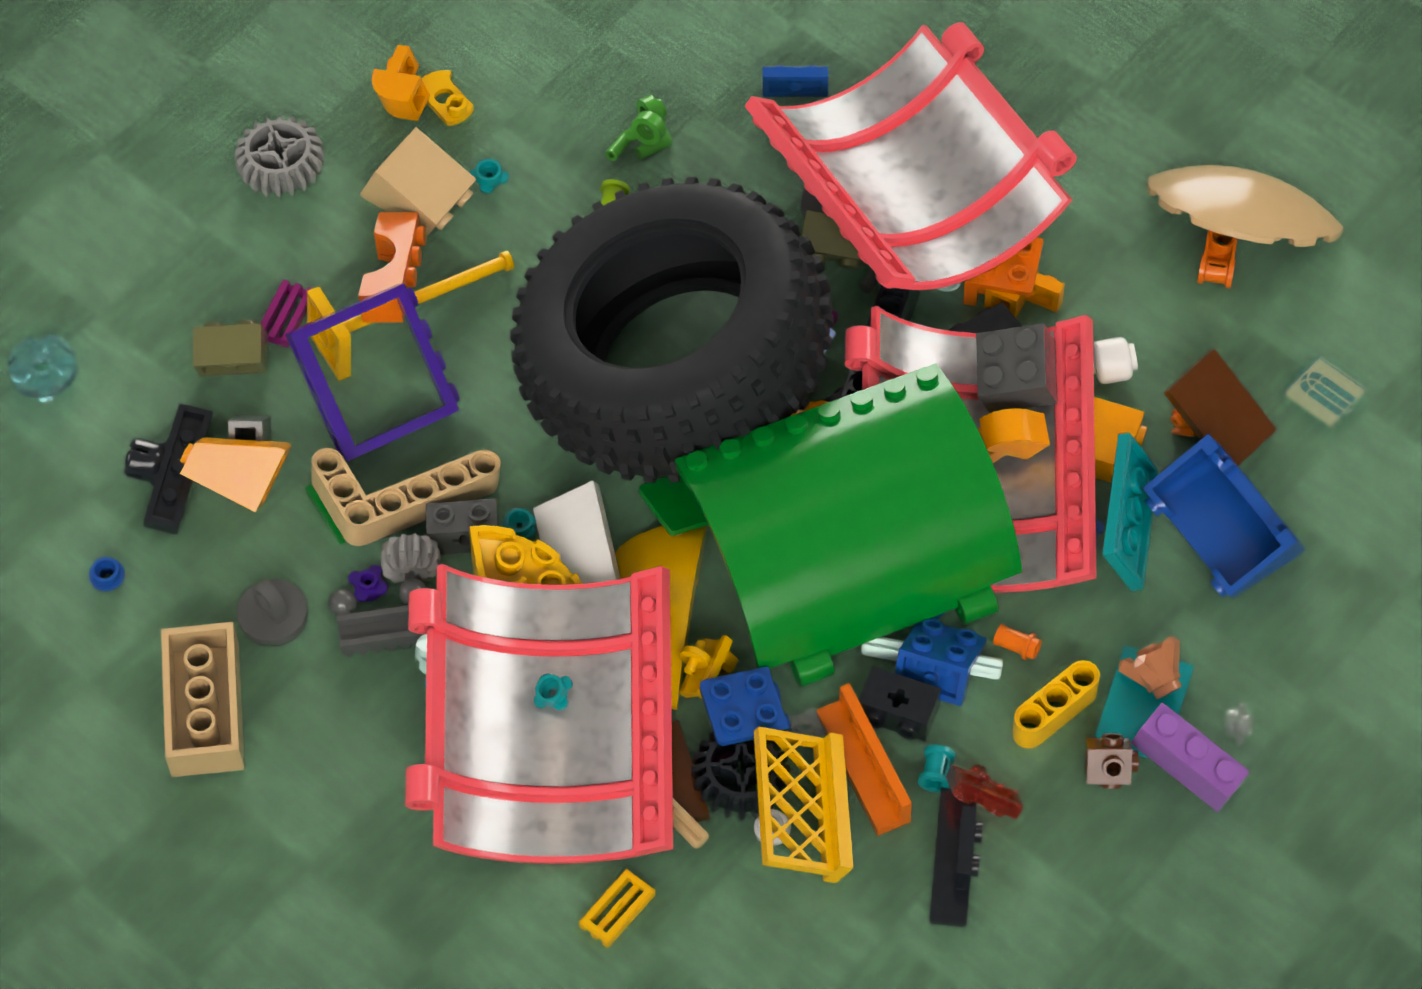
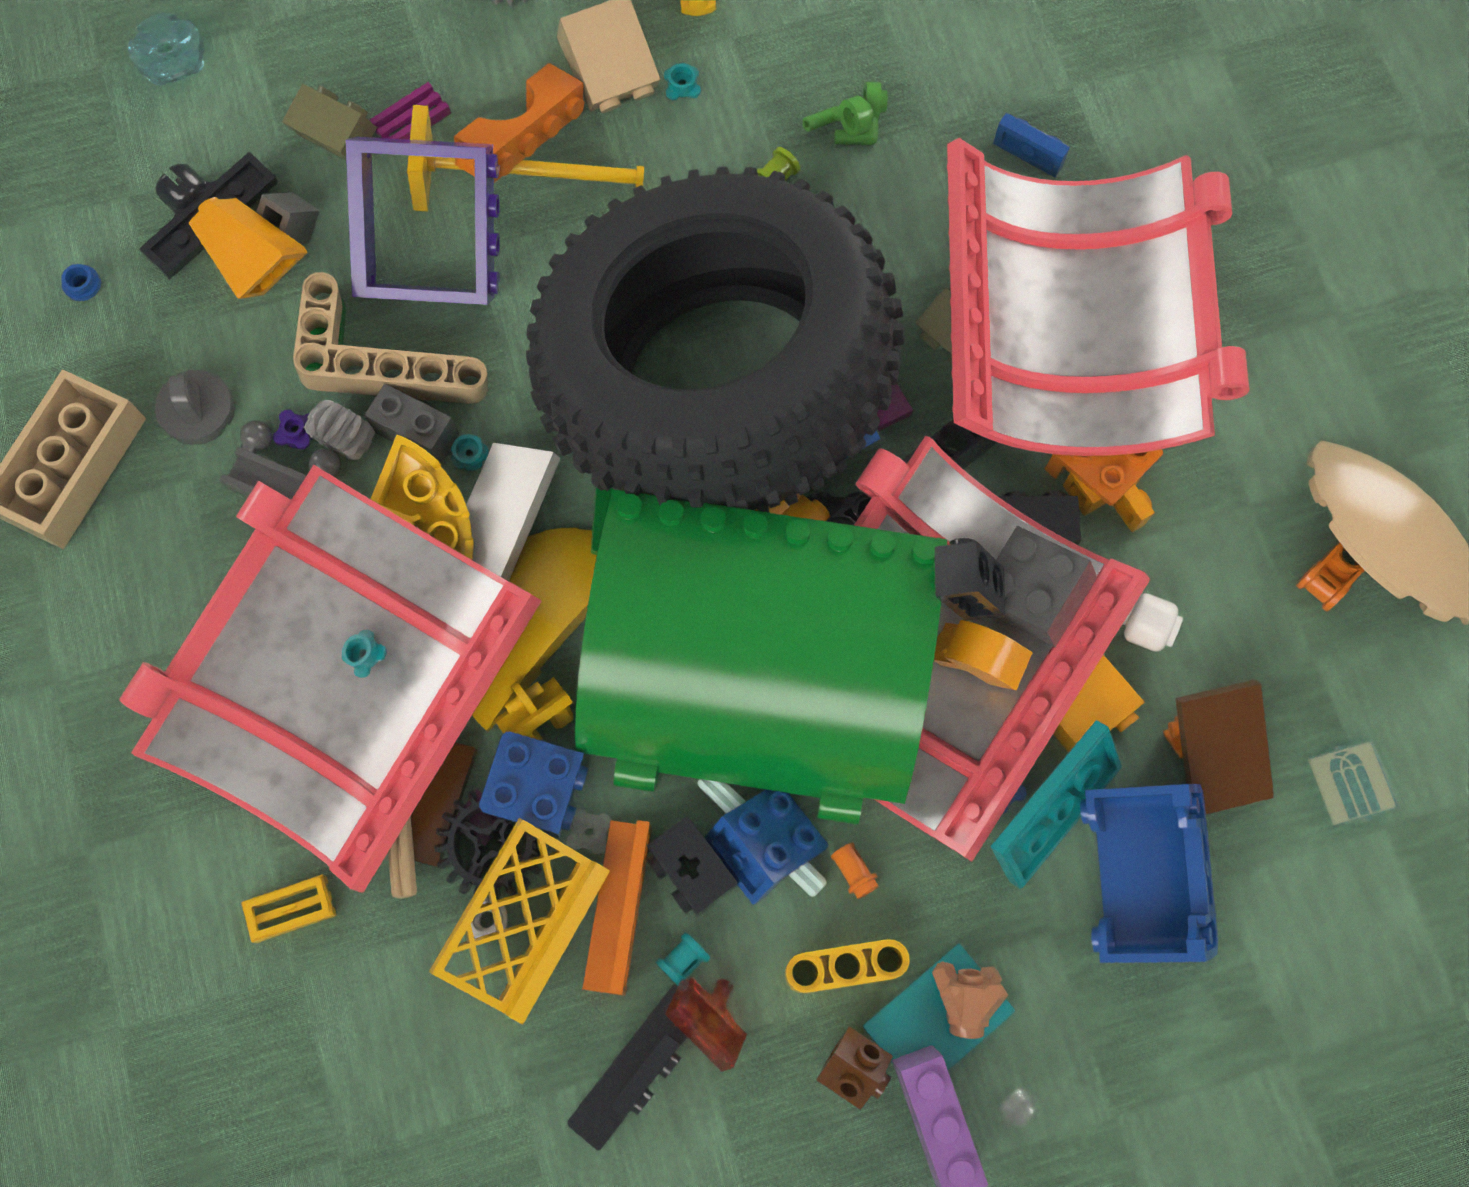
camera: 30 degrees right, 15 degrees up
none -> black brick [935,538,1006,621]

